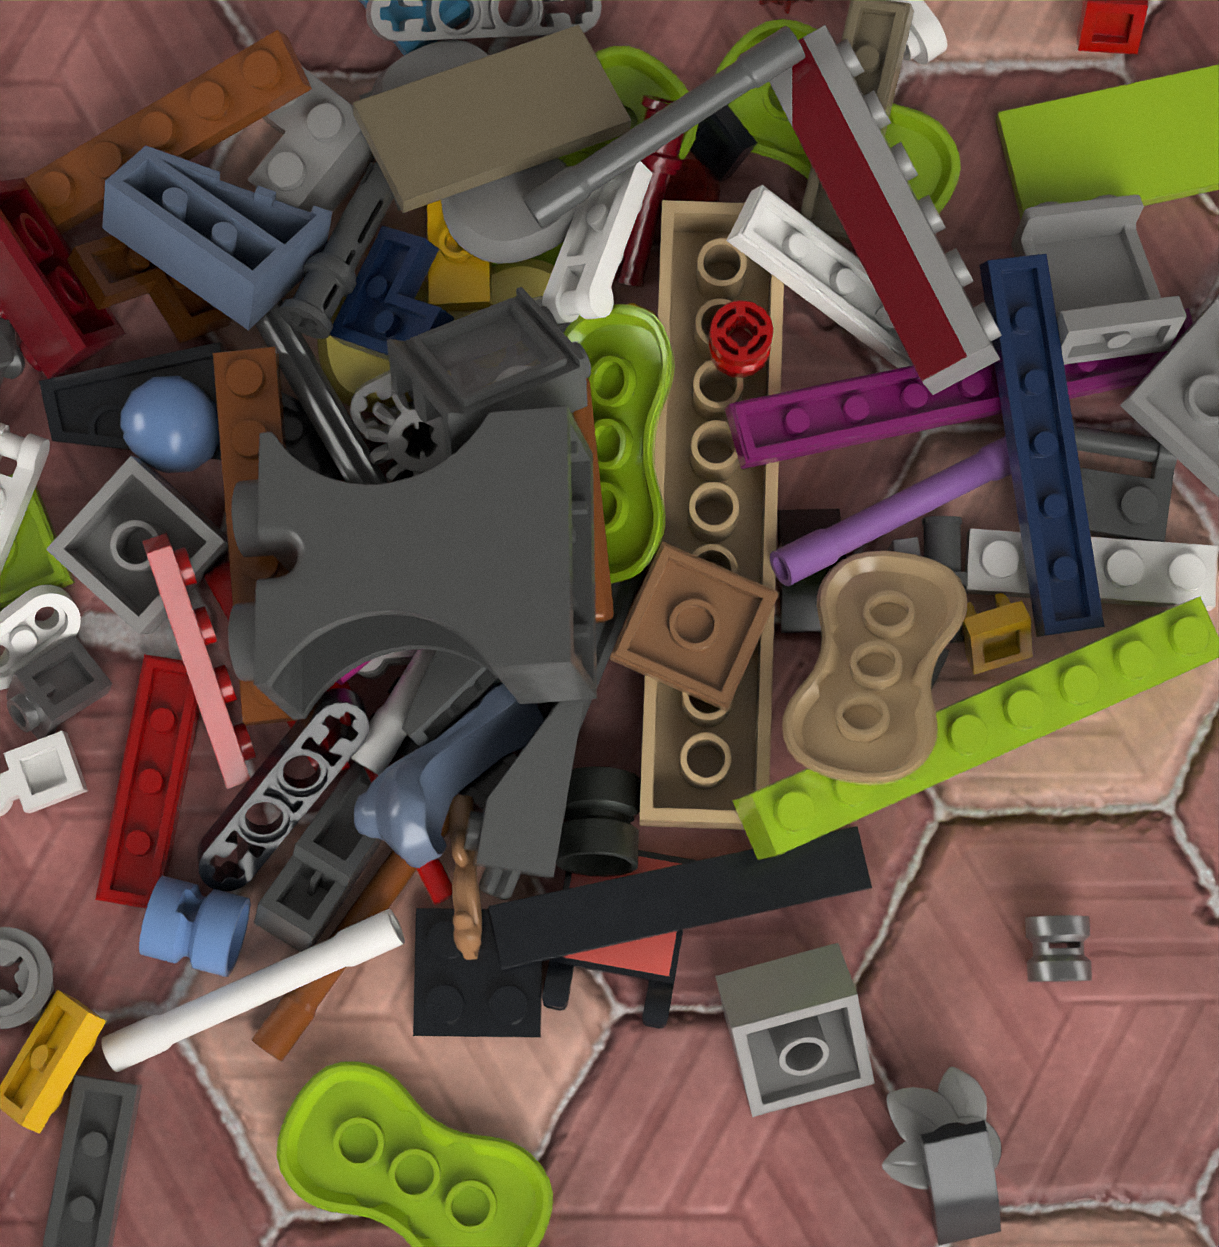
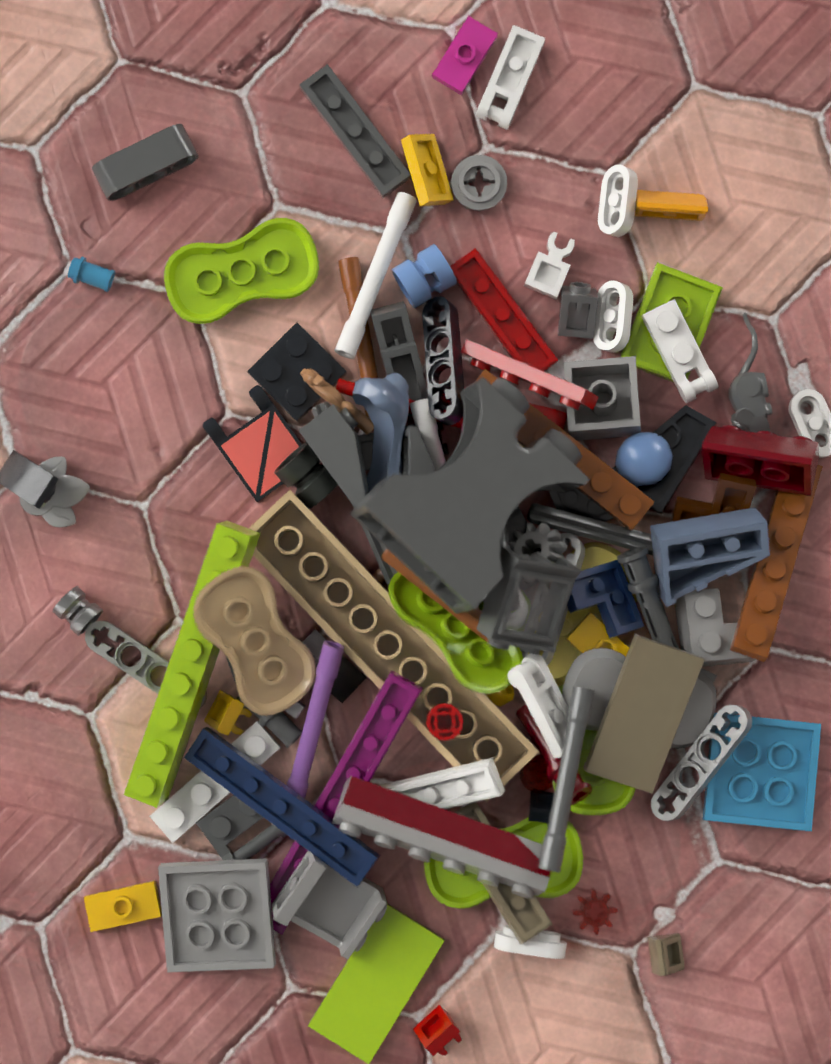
camera: 130 degrees right, 5 degrees up
black tile [487,826,872,970] -> none
medium nougat tile [610,541,779,711] -> none
light grey slope [715,943,875,1117] -> none
none -> light grey beam [85,621,207,709]

